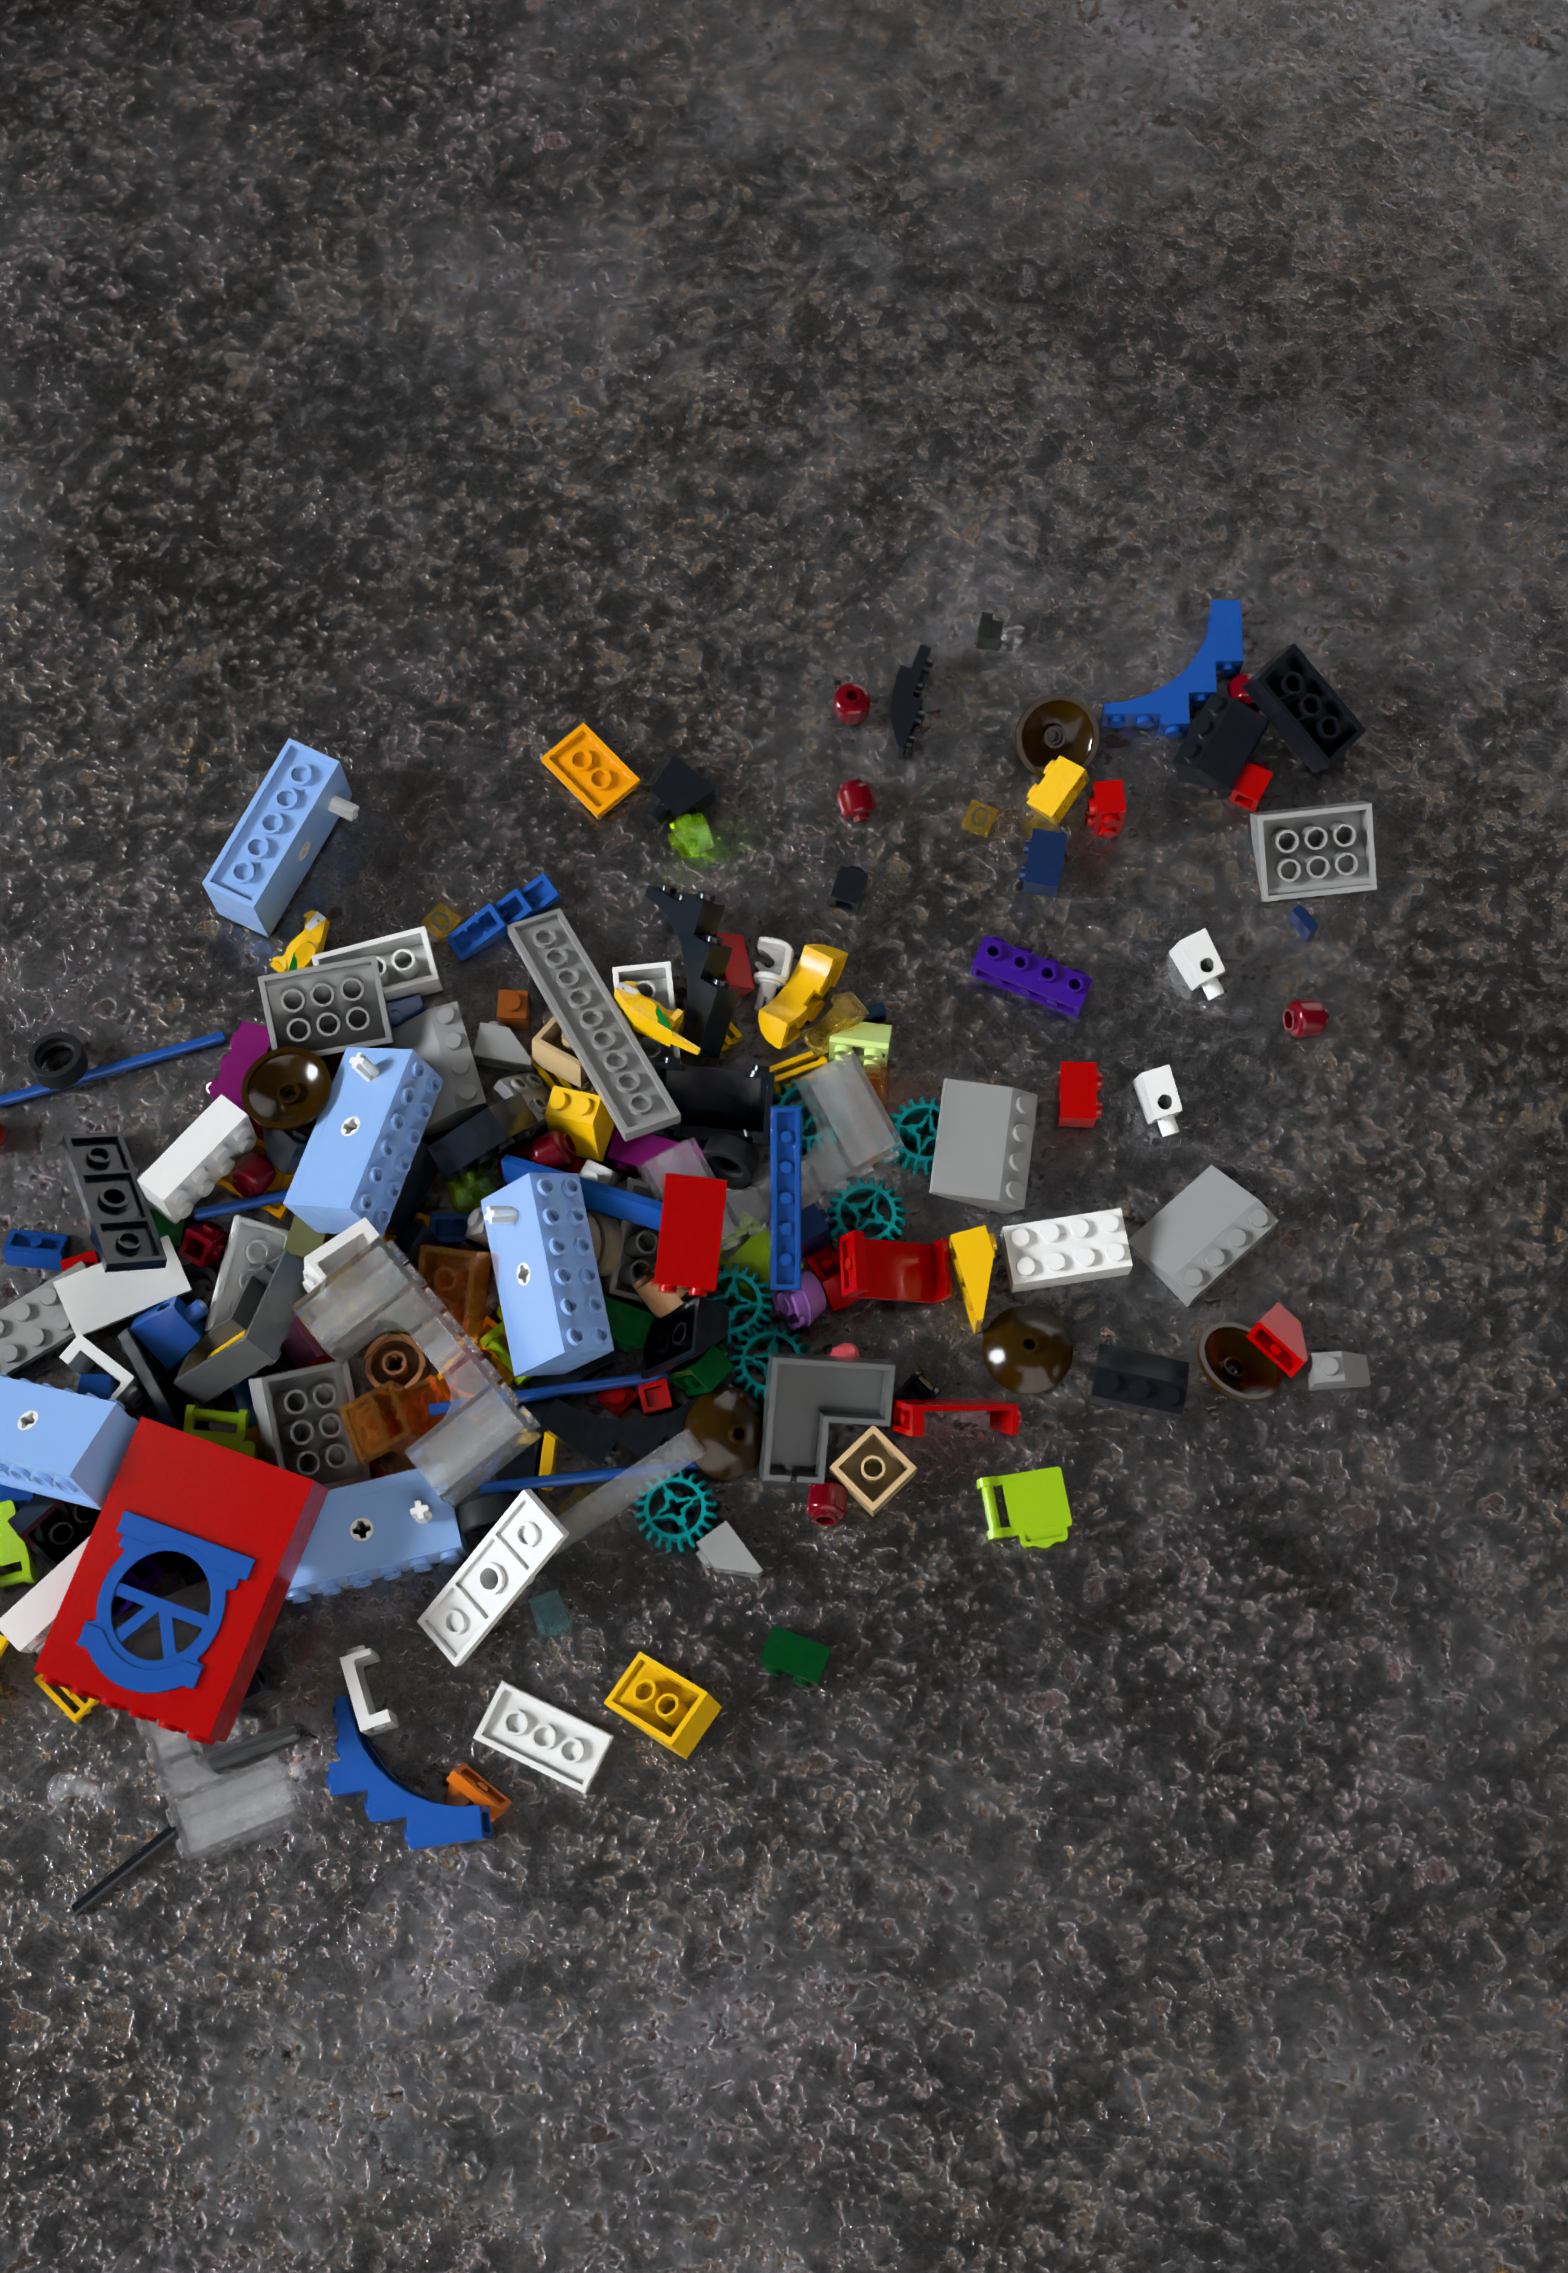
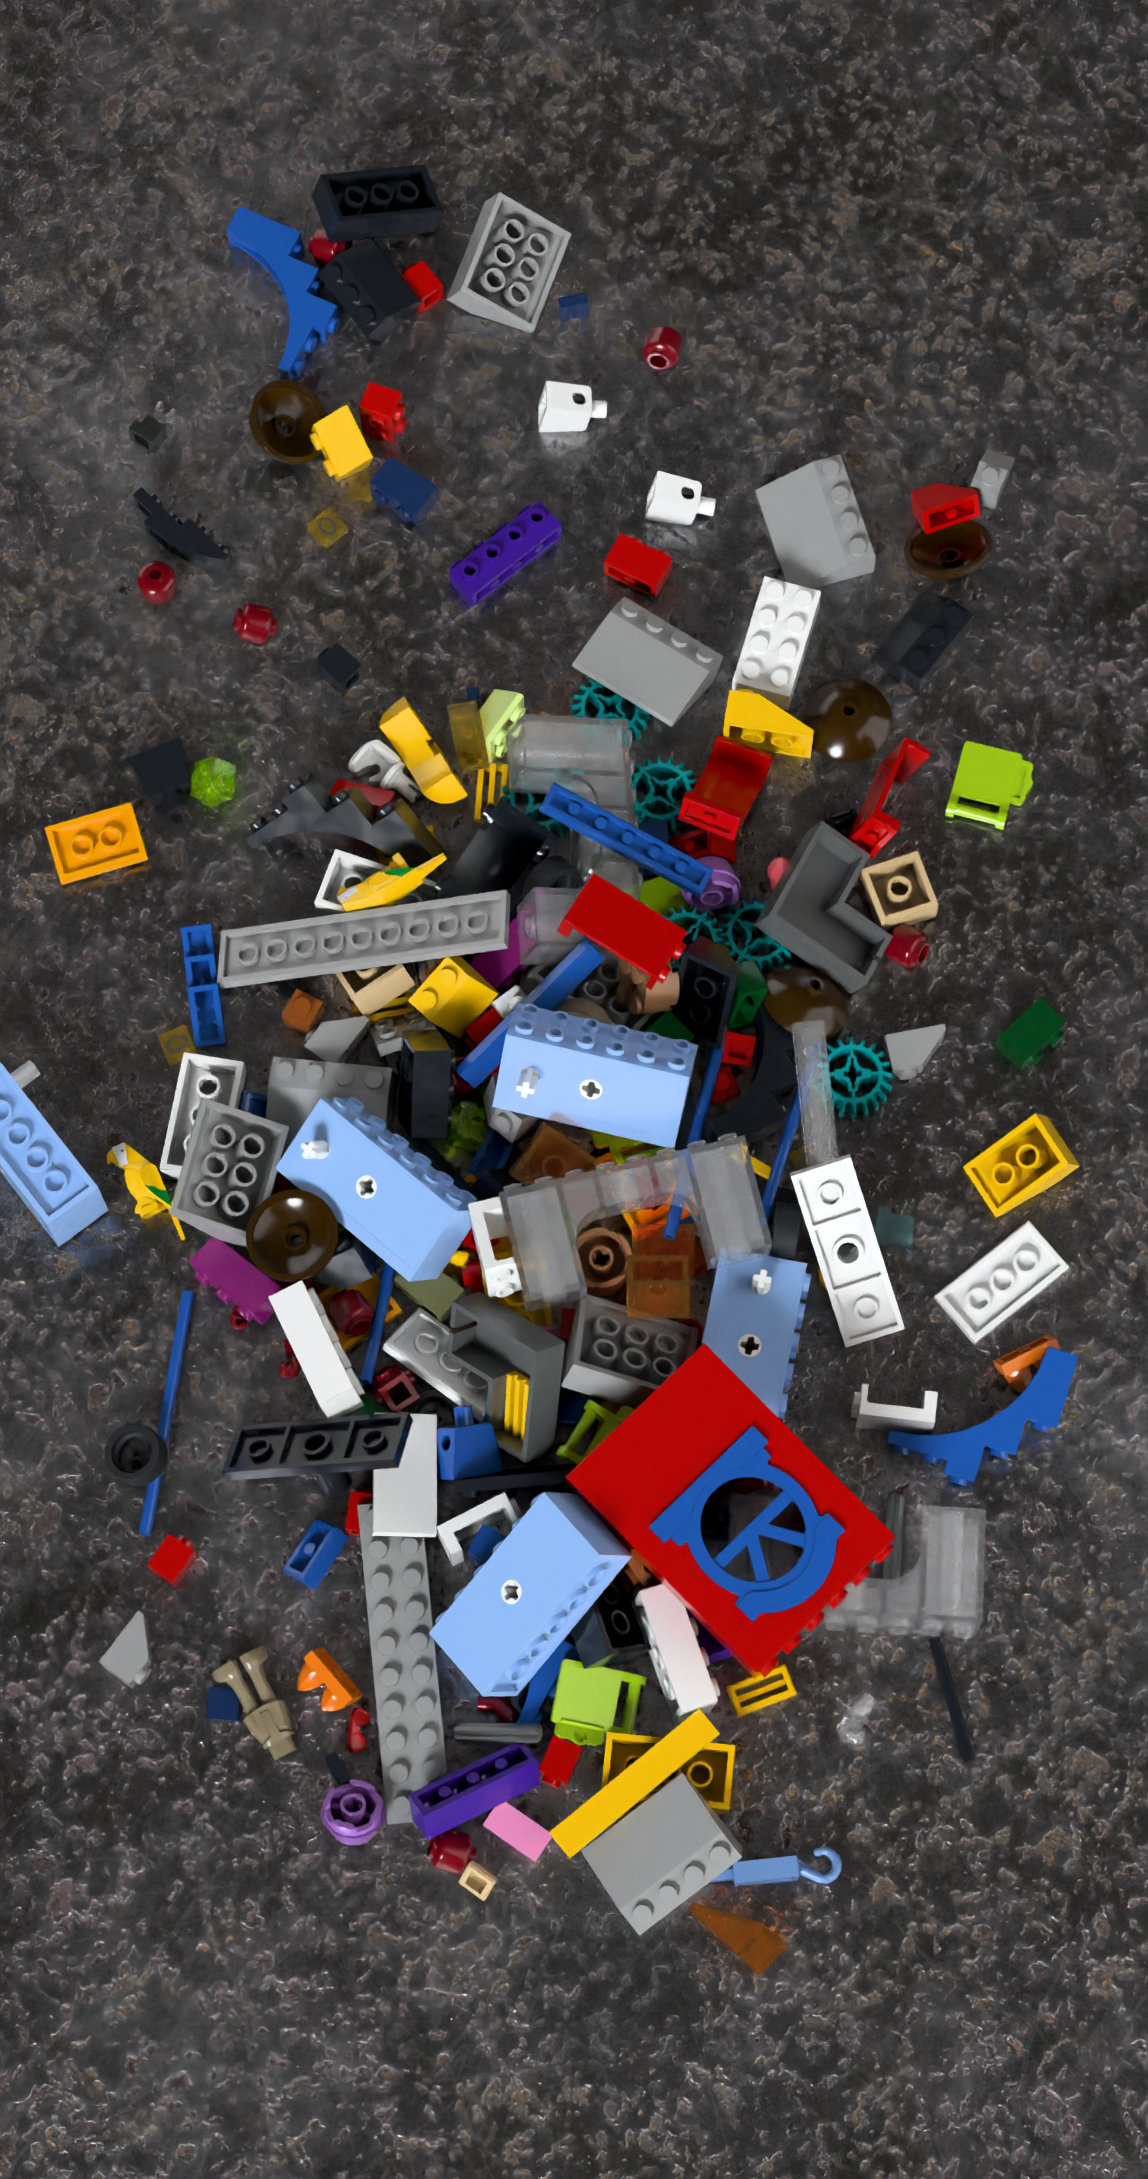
camera: 65 degrees left, 0 degrees up
dark red head [529,1130,576,1170] -> none

